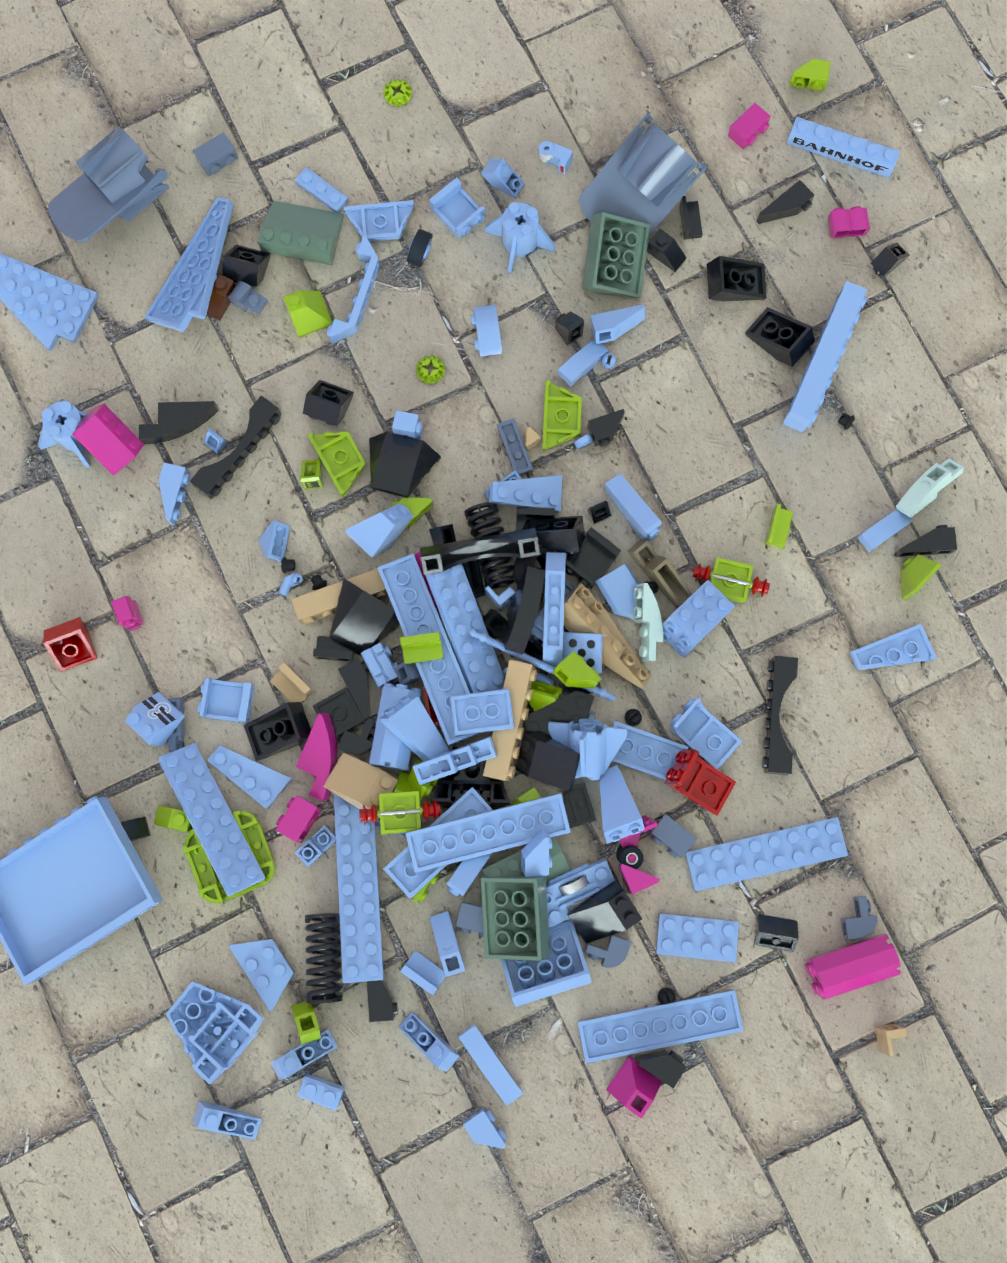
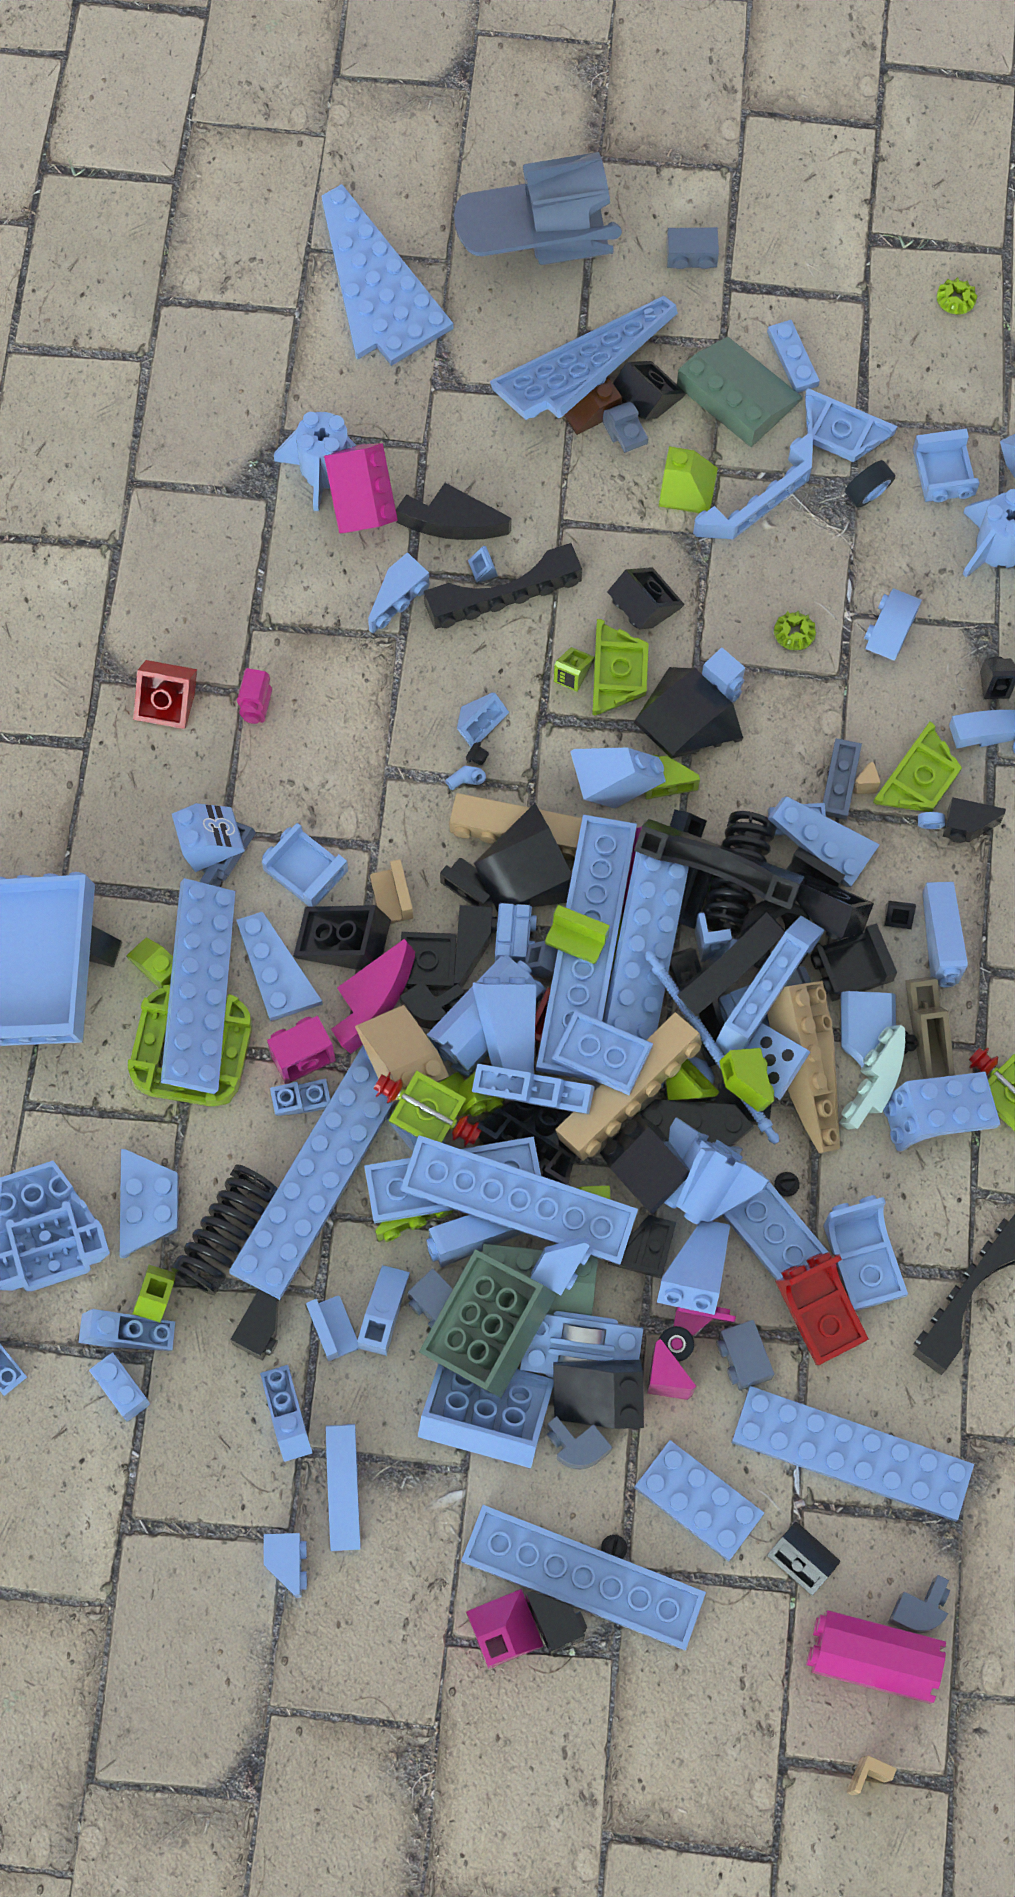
camera: 30 degrees right, 10 degrees down
black piece [311,575,327,590] -> none

